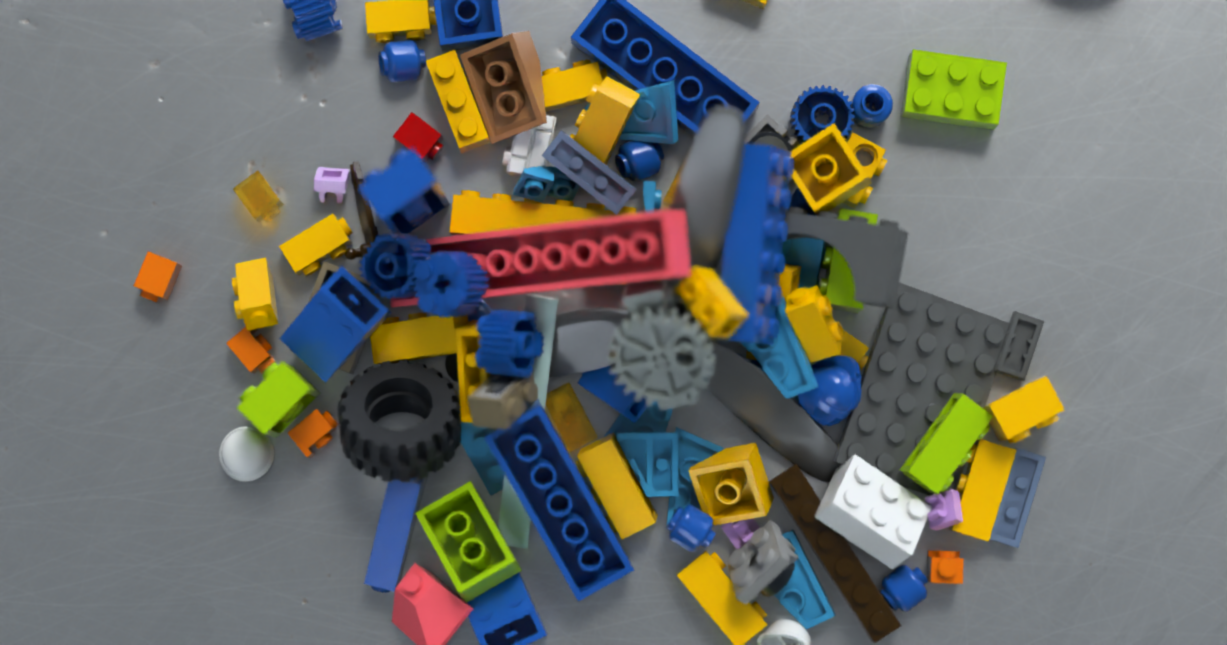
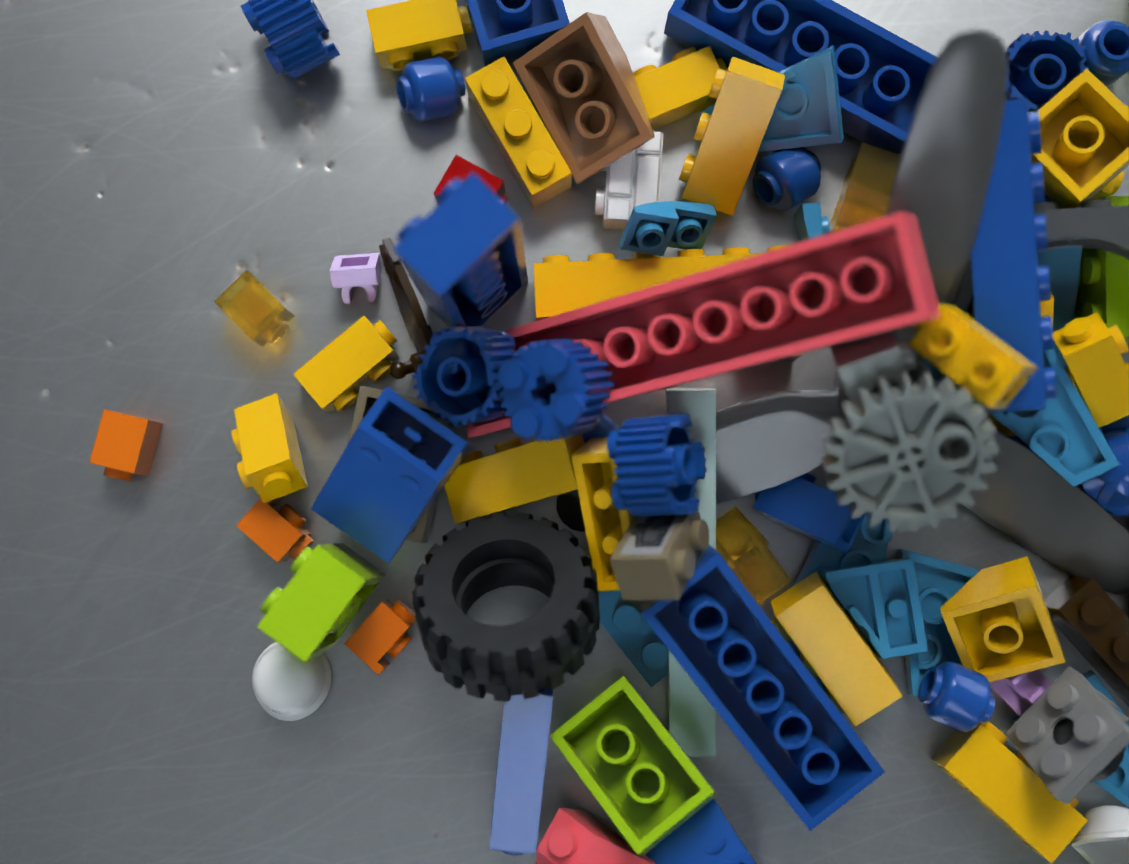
camera: 15 degrees left, 0 degrees up
sand blue plate [542,130,636,215] -> none

